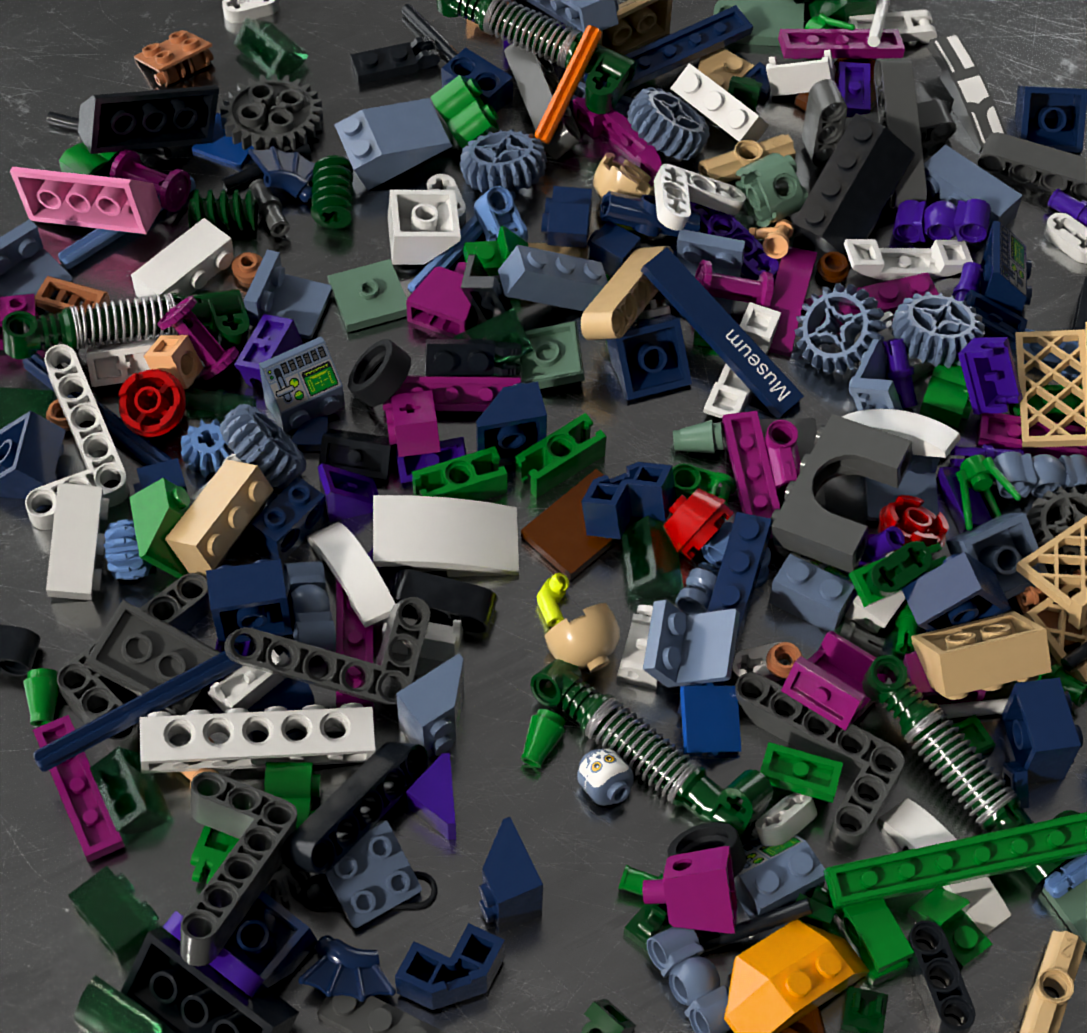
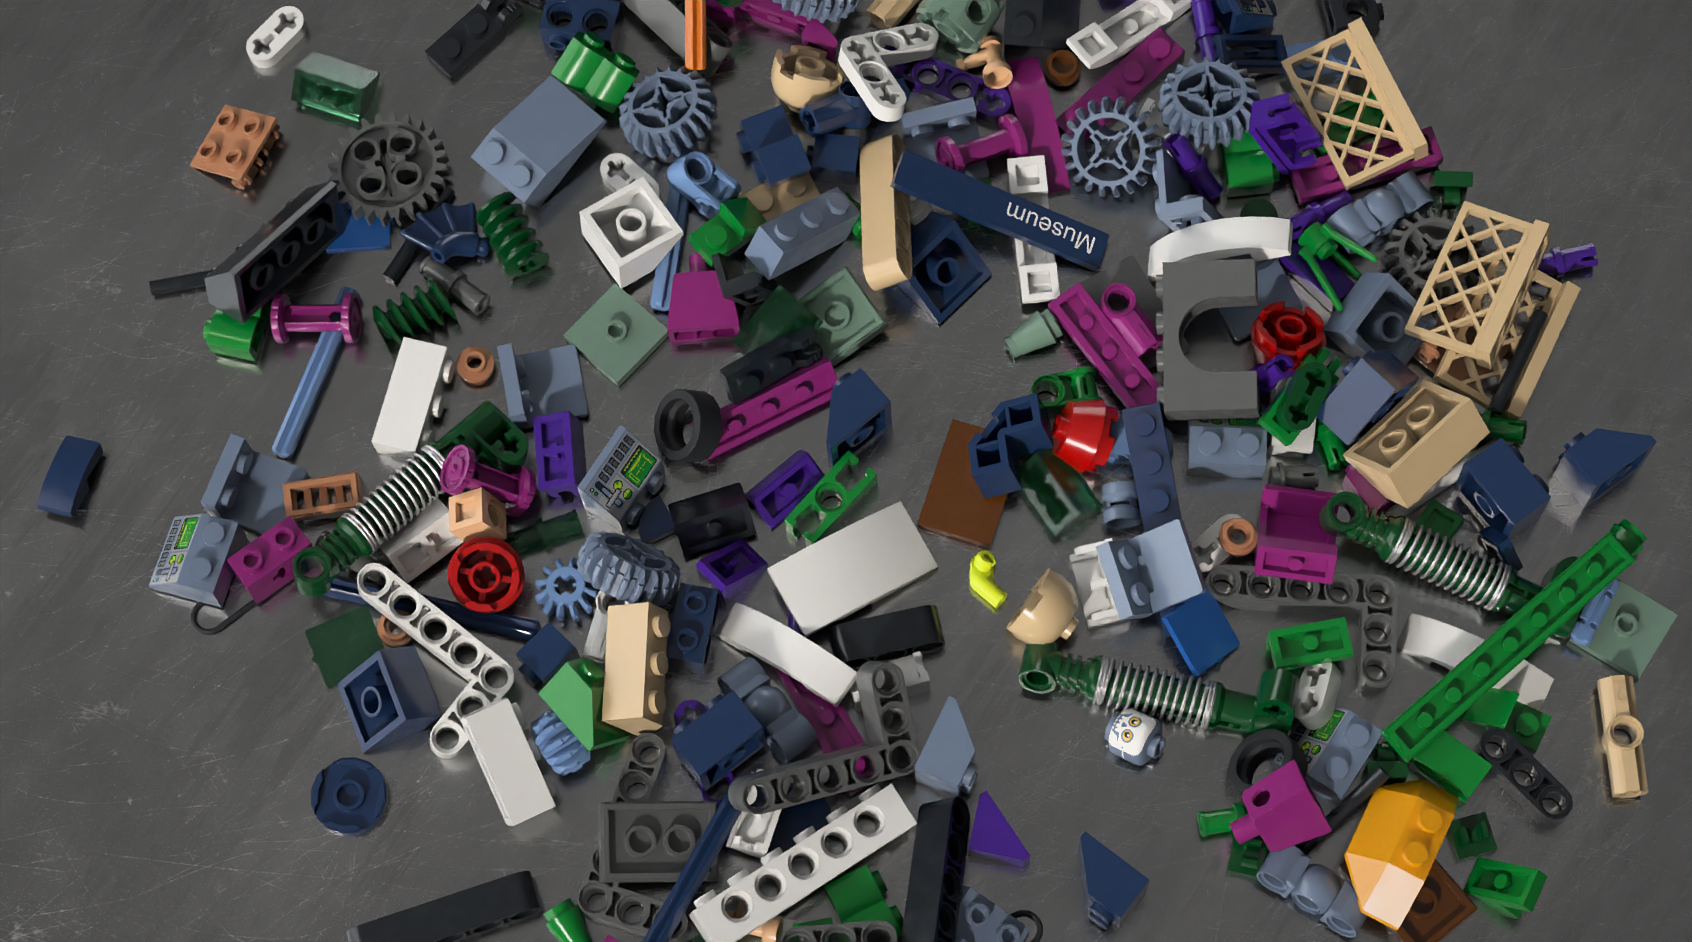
camera: 20 degrees left, 15 degrees up
bright pink slope [10,167,161,234] -> none
magenta brick [385,390,441,457] -> none
green piece [515,413,607,499] -> none
green cone [520,709,566,768] -> none

